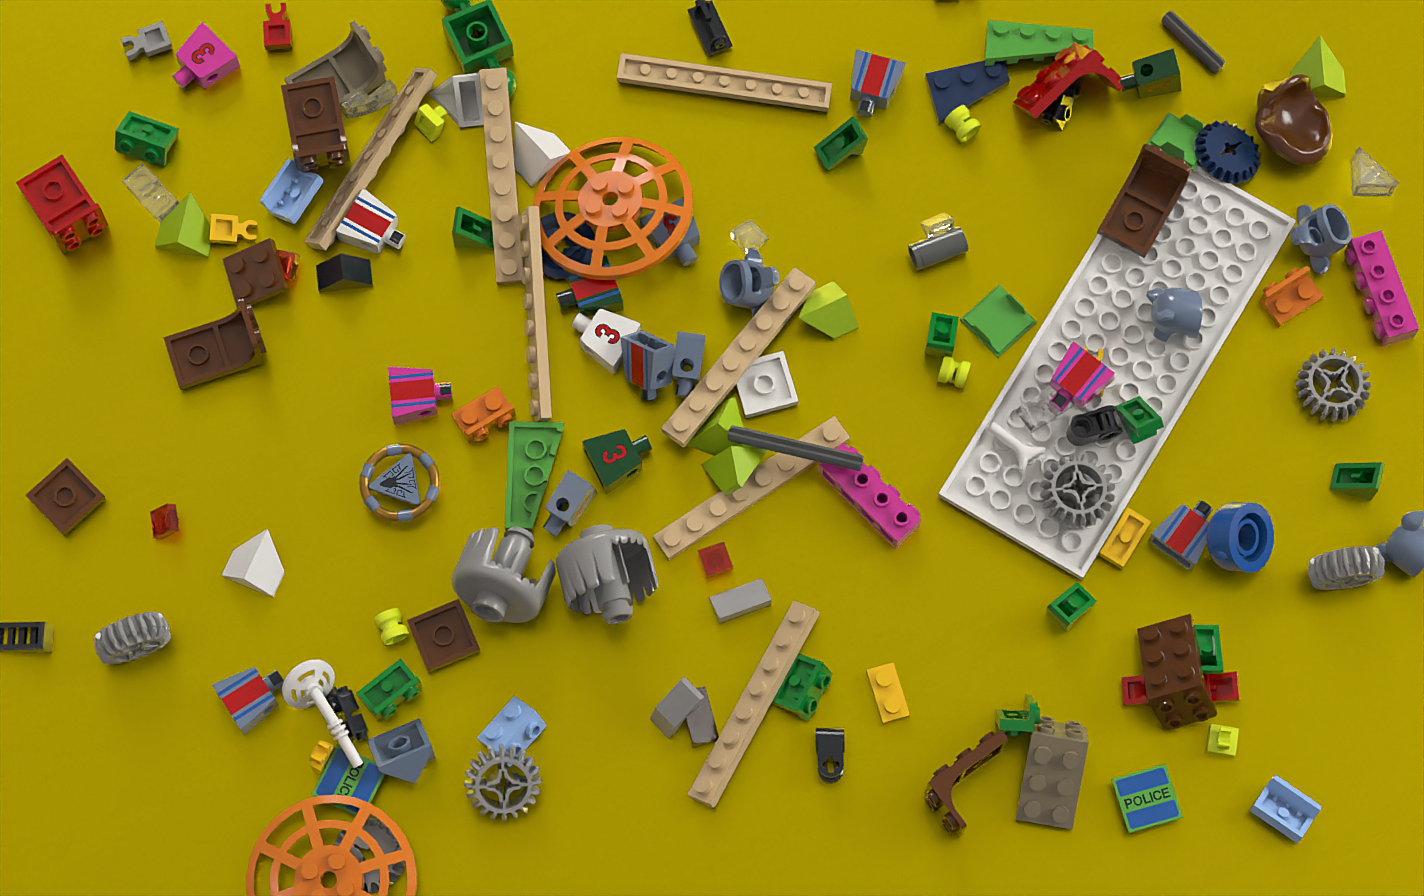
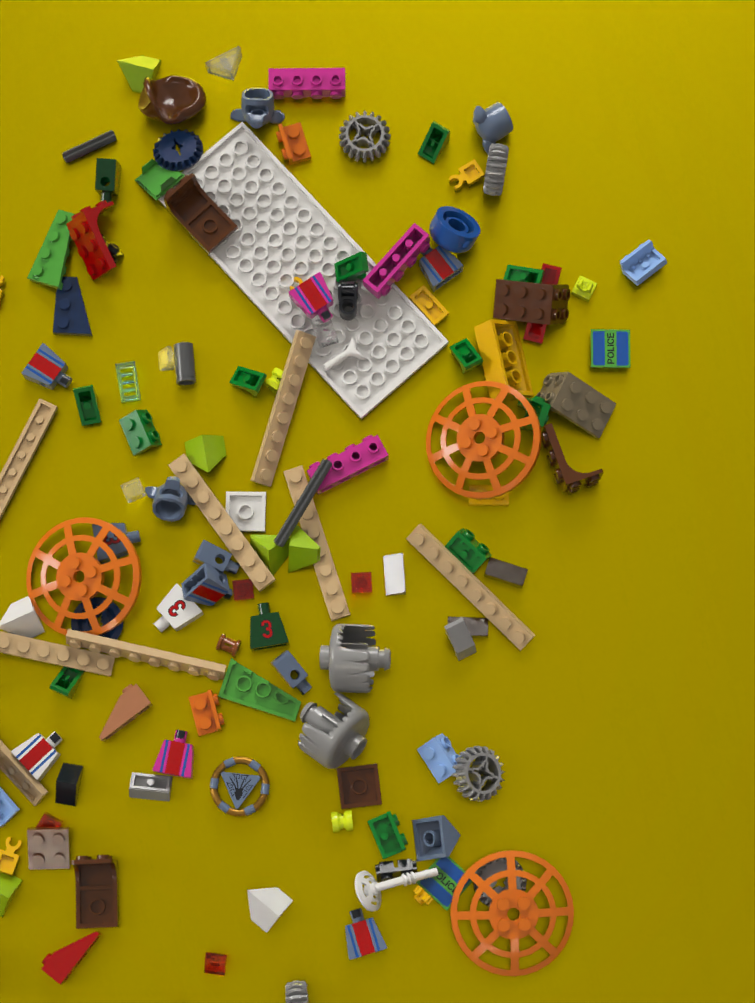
camera: 70 degrees left, 5 degrees up
torso [556,255,624,317] -> none
black piece [816,727,845,784] -> none
neon yellow wheel [944,105,982,143] -> none
bright green piece [960,285,1037,358] -> none
light grey gear [1040,454,1115,529] -> none
sand blue piece [1146,287,1203,342] -> none
none -> red slope [41,931,102,985]
none -> nougat slope [99,684,153,742]
none -> clear light blue slope [115,361,141,403]
none -> green bracket [119,409,162,455]
none -> light grey slope [129,772,173,801]
none -> dark orange bush [216,633,242,657]
none -> clear red plate [232,579,254,602]
none -> tan plate [250,330,316,487]
none -> dark pink brick [363,223,430,299]
none -> orange dish [426,381,541,499]
none -> yellow plate [449,159,485,191]
none -> yellow slope [474,319,534,402]
none -> dark brown slope [484,557,528,588]

